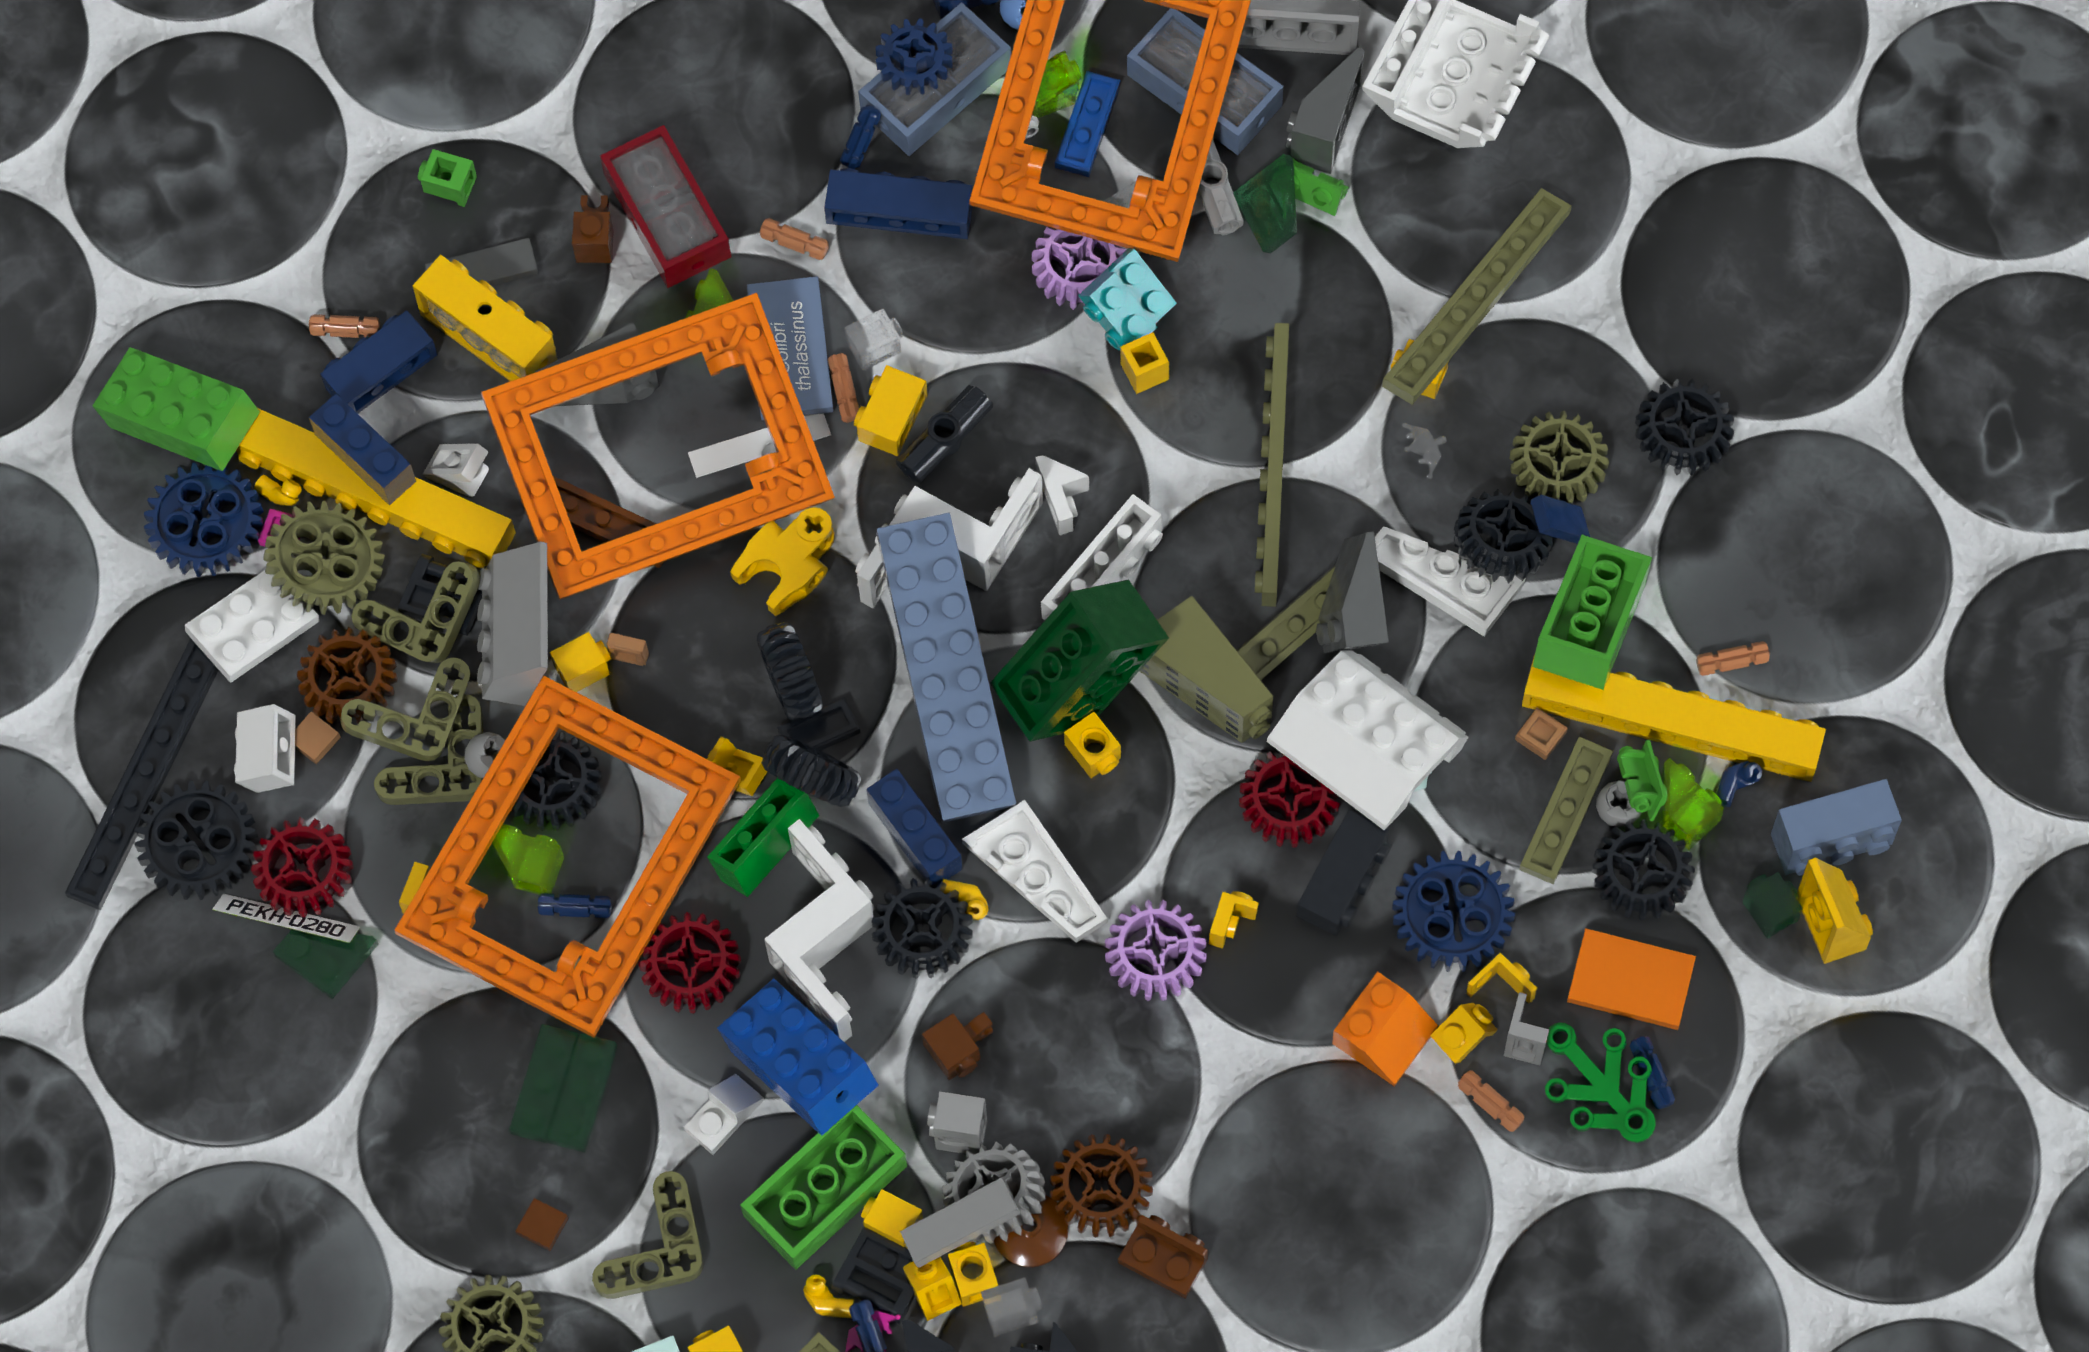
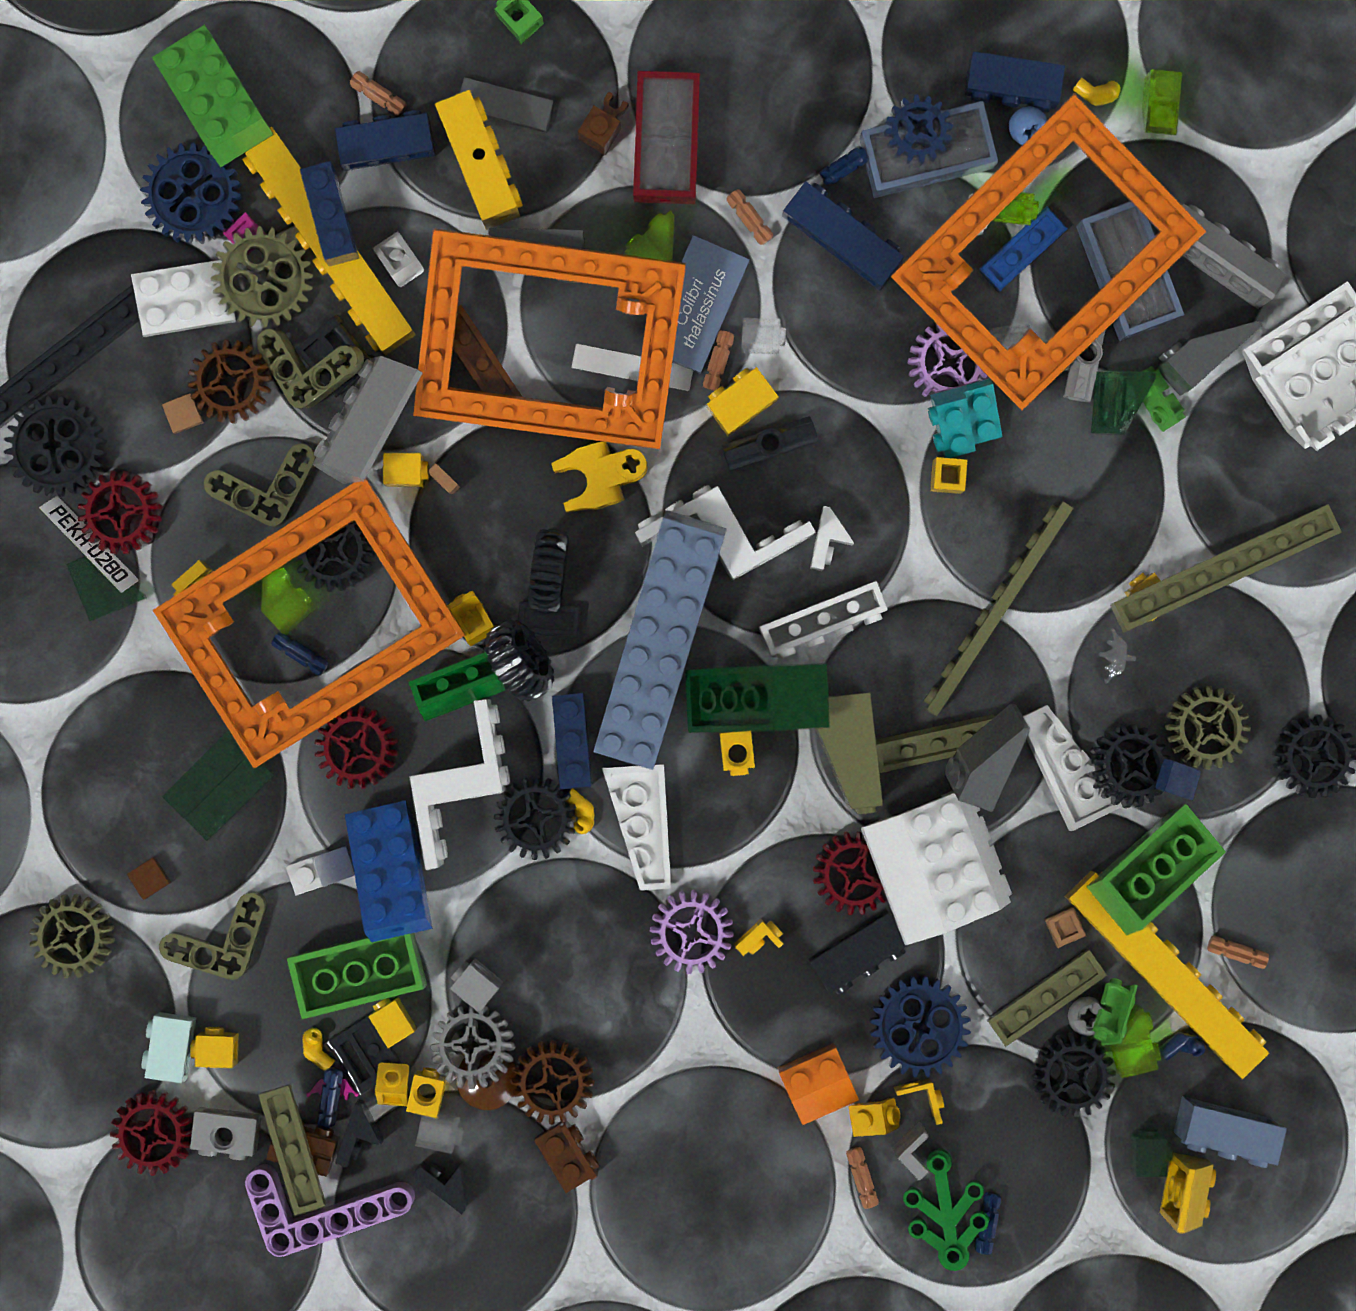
camera: 30 degrees right, 20 degrees up
white brick [234,704,296,793] -> none
yellow arm [254,475,302,506] -> none
olive beam [340,658,470,761] -> none
light grey piece [465,732,505,778] -> none
light grey tile [900,1177,1021,1268] -> none
reddish brown brick [922,1012,993,1080] -> none
orange tile [1567,928,1696,1030] -> none

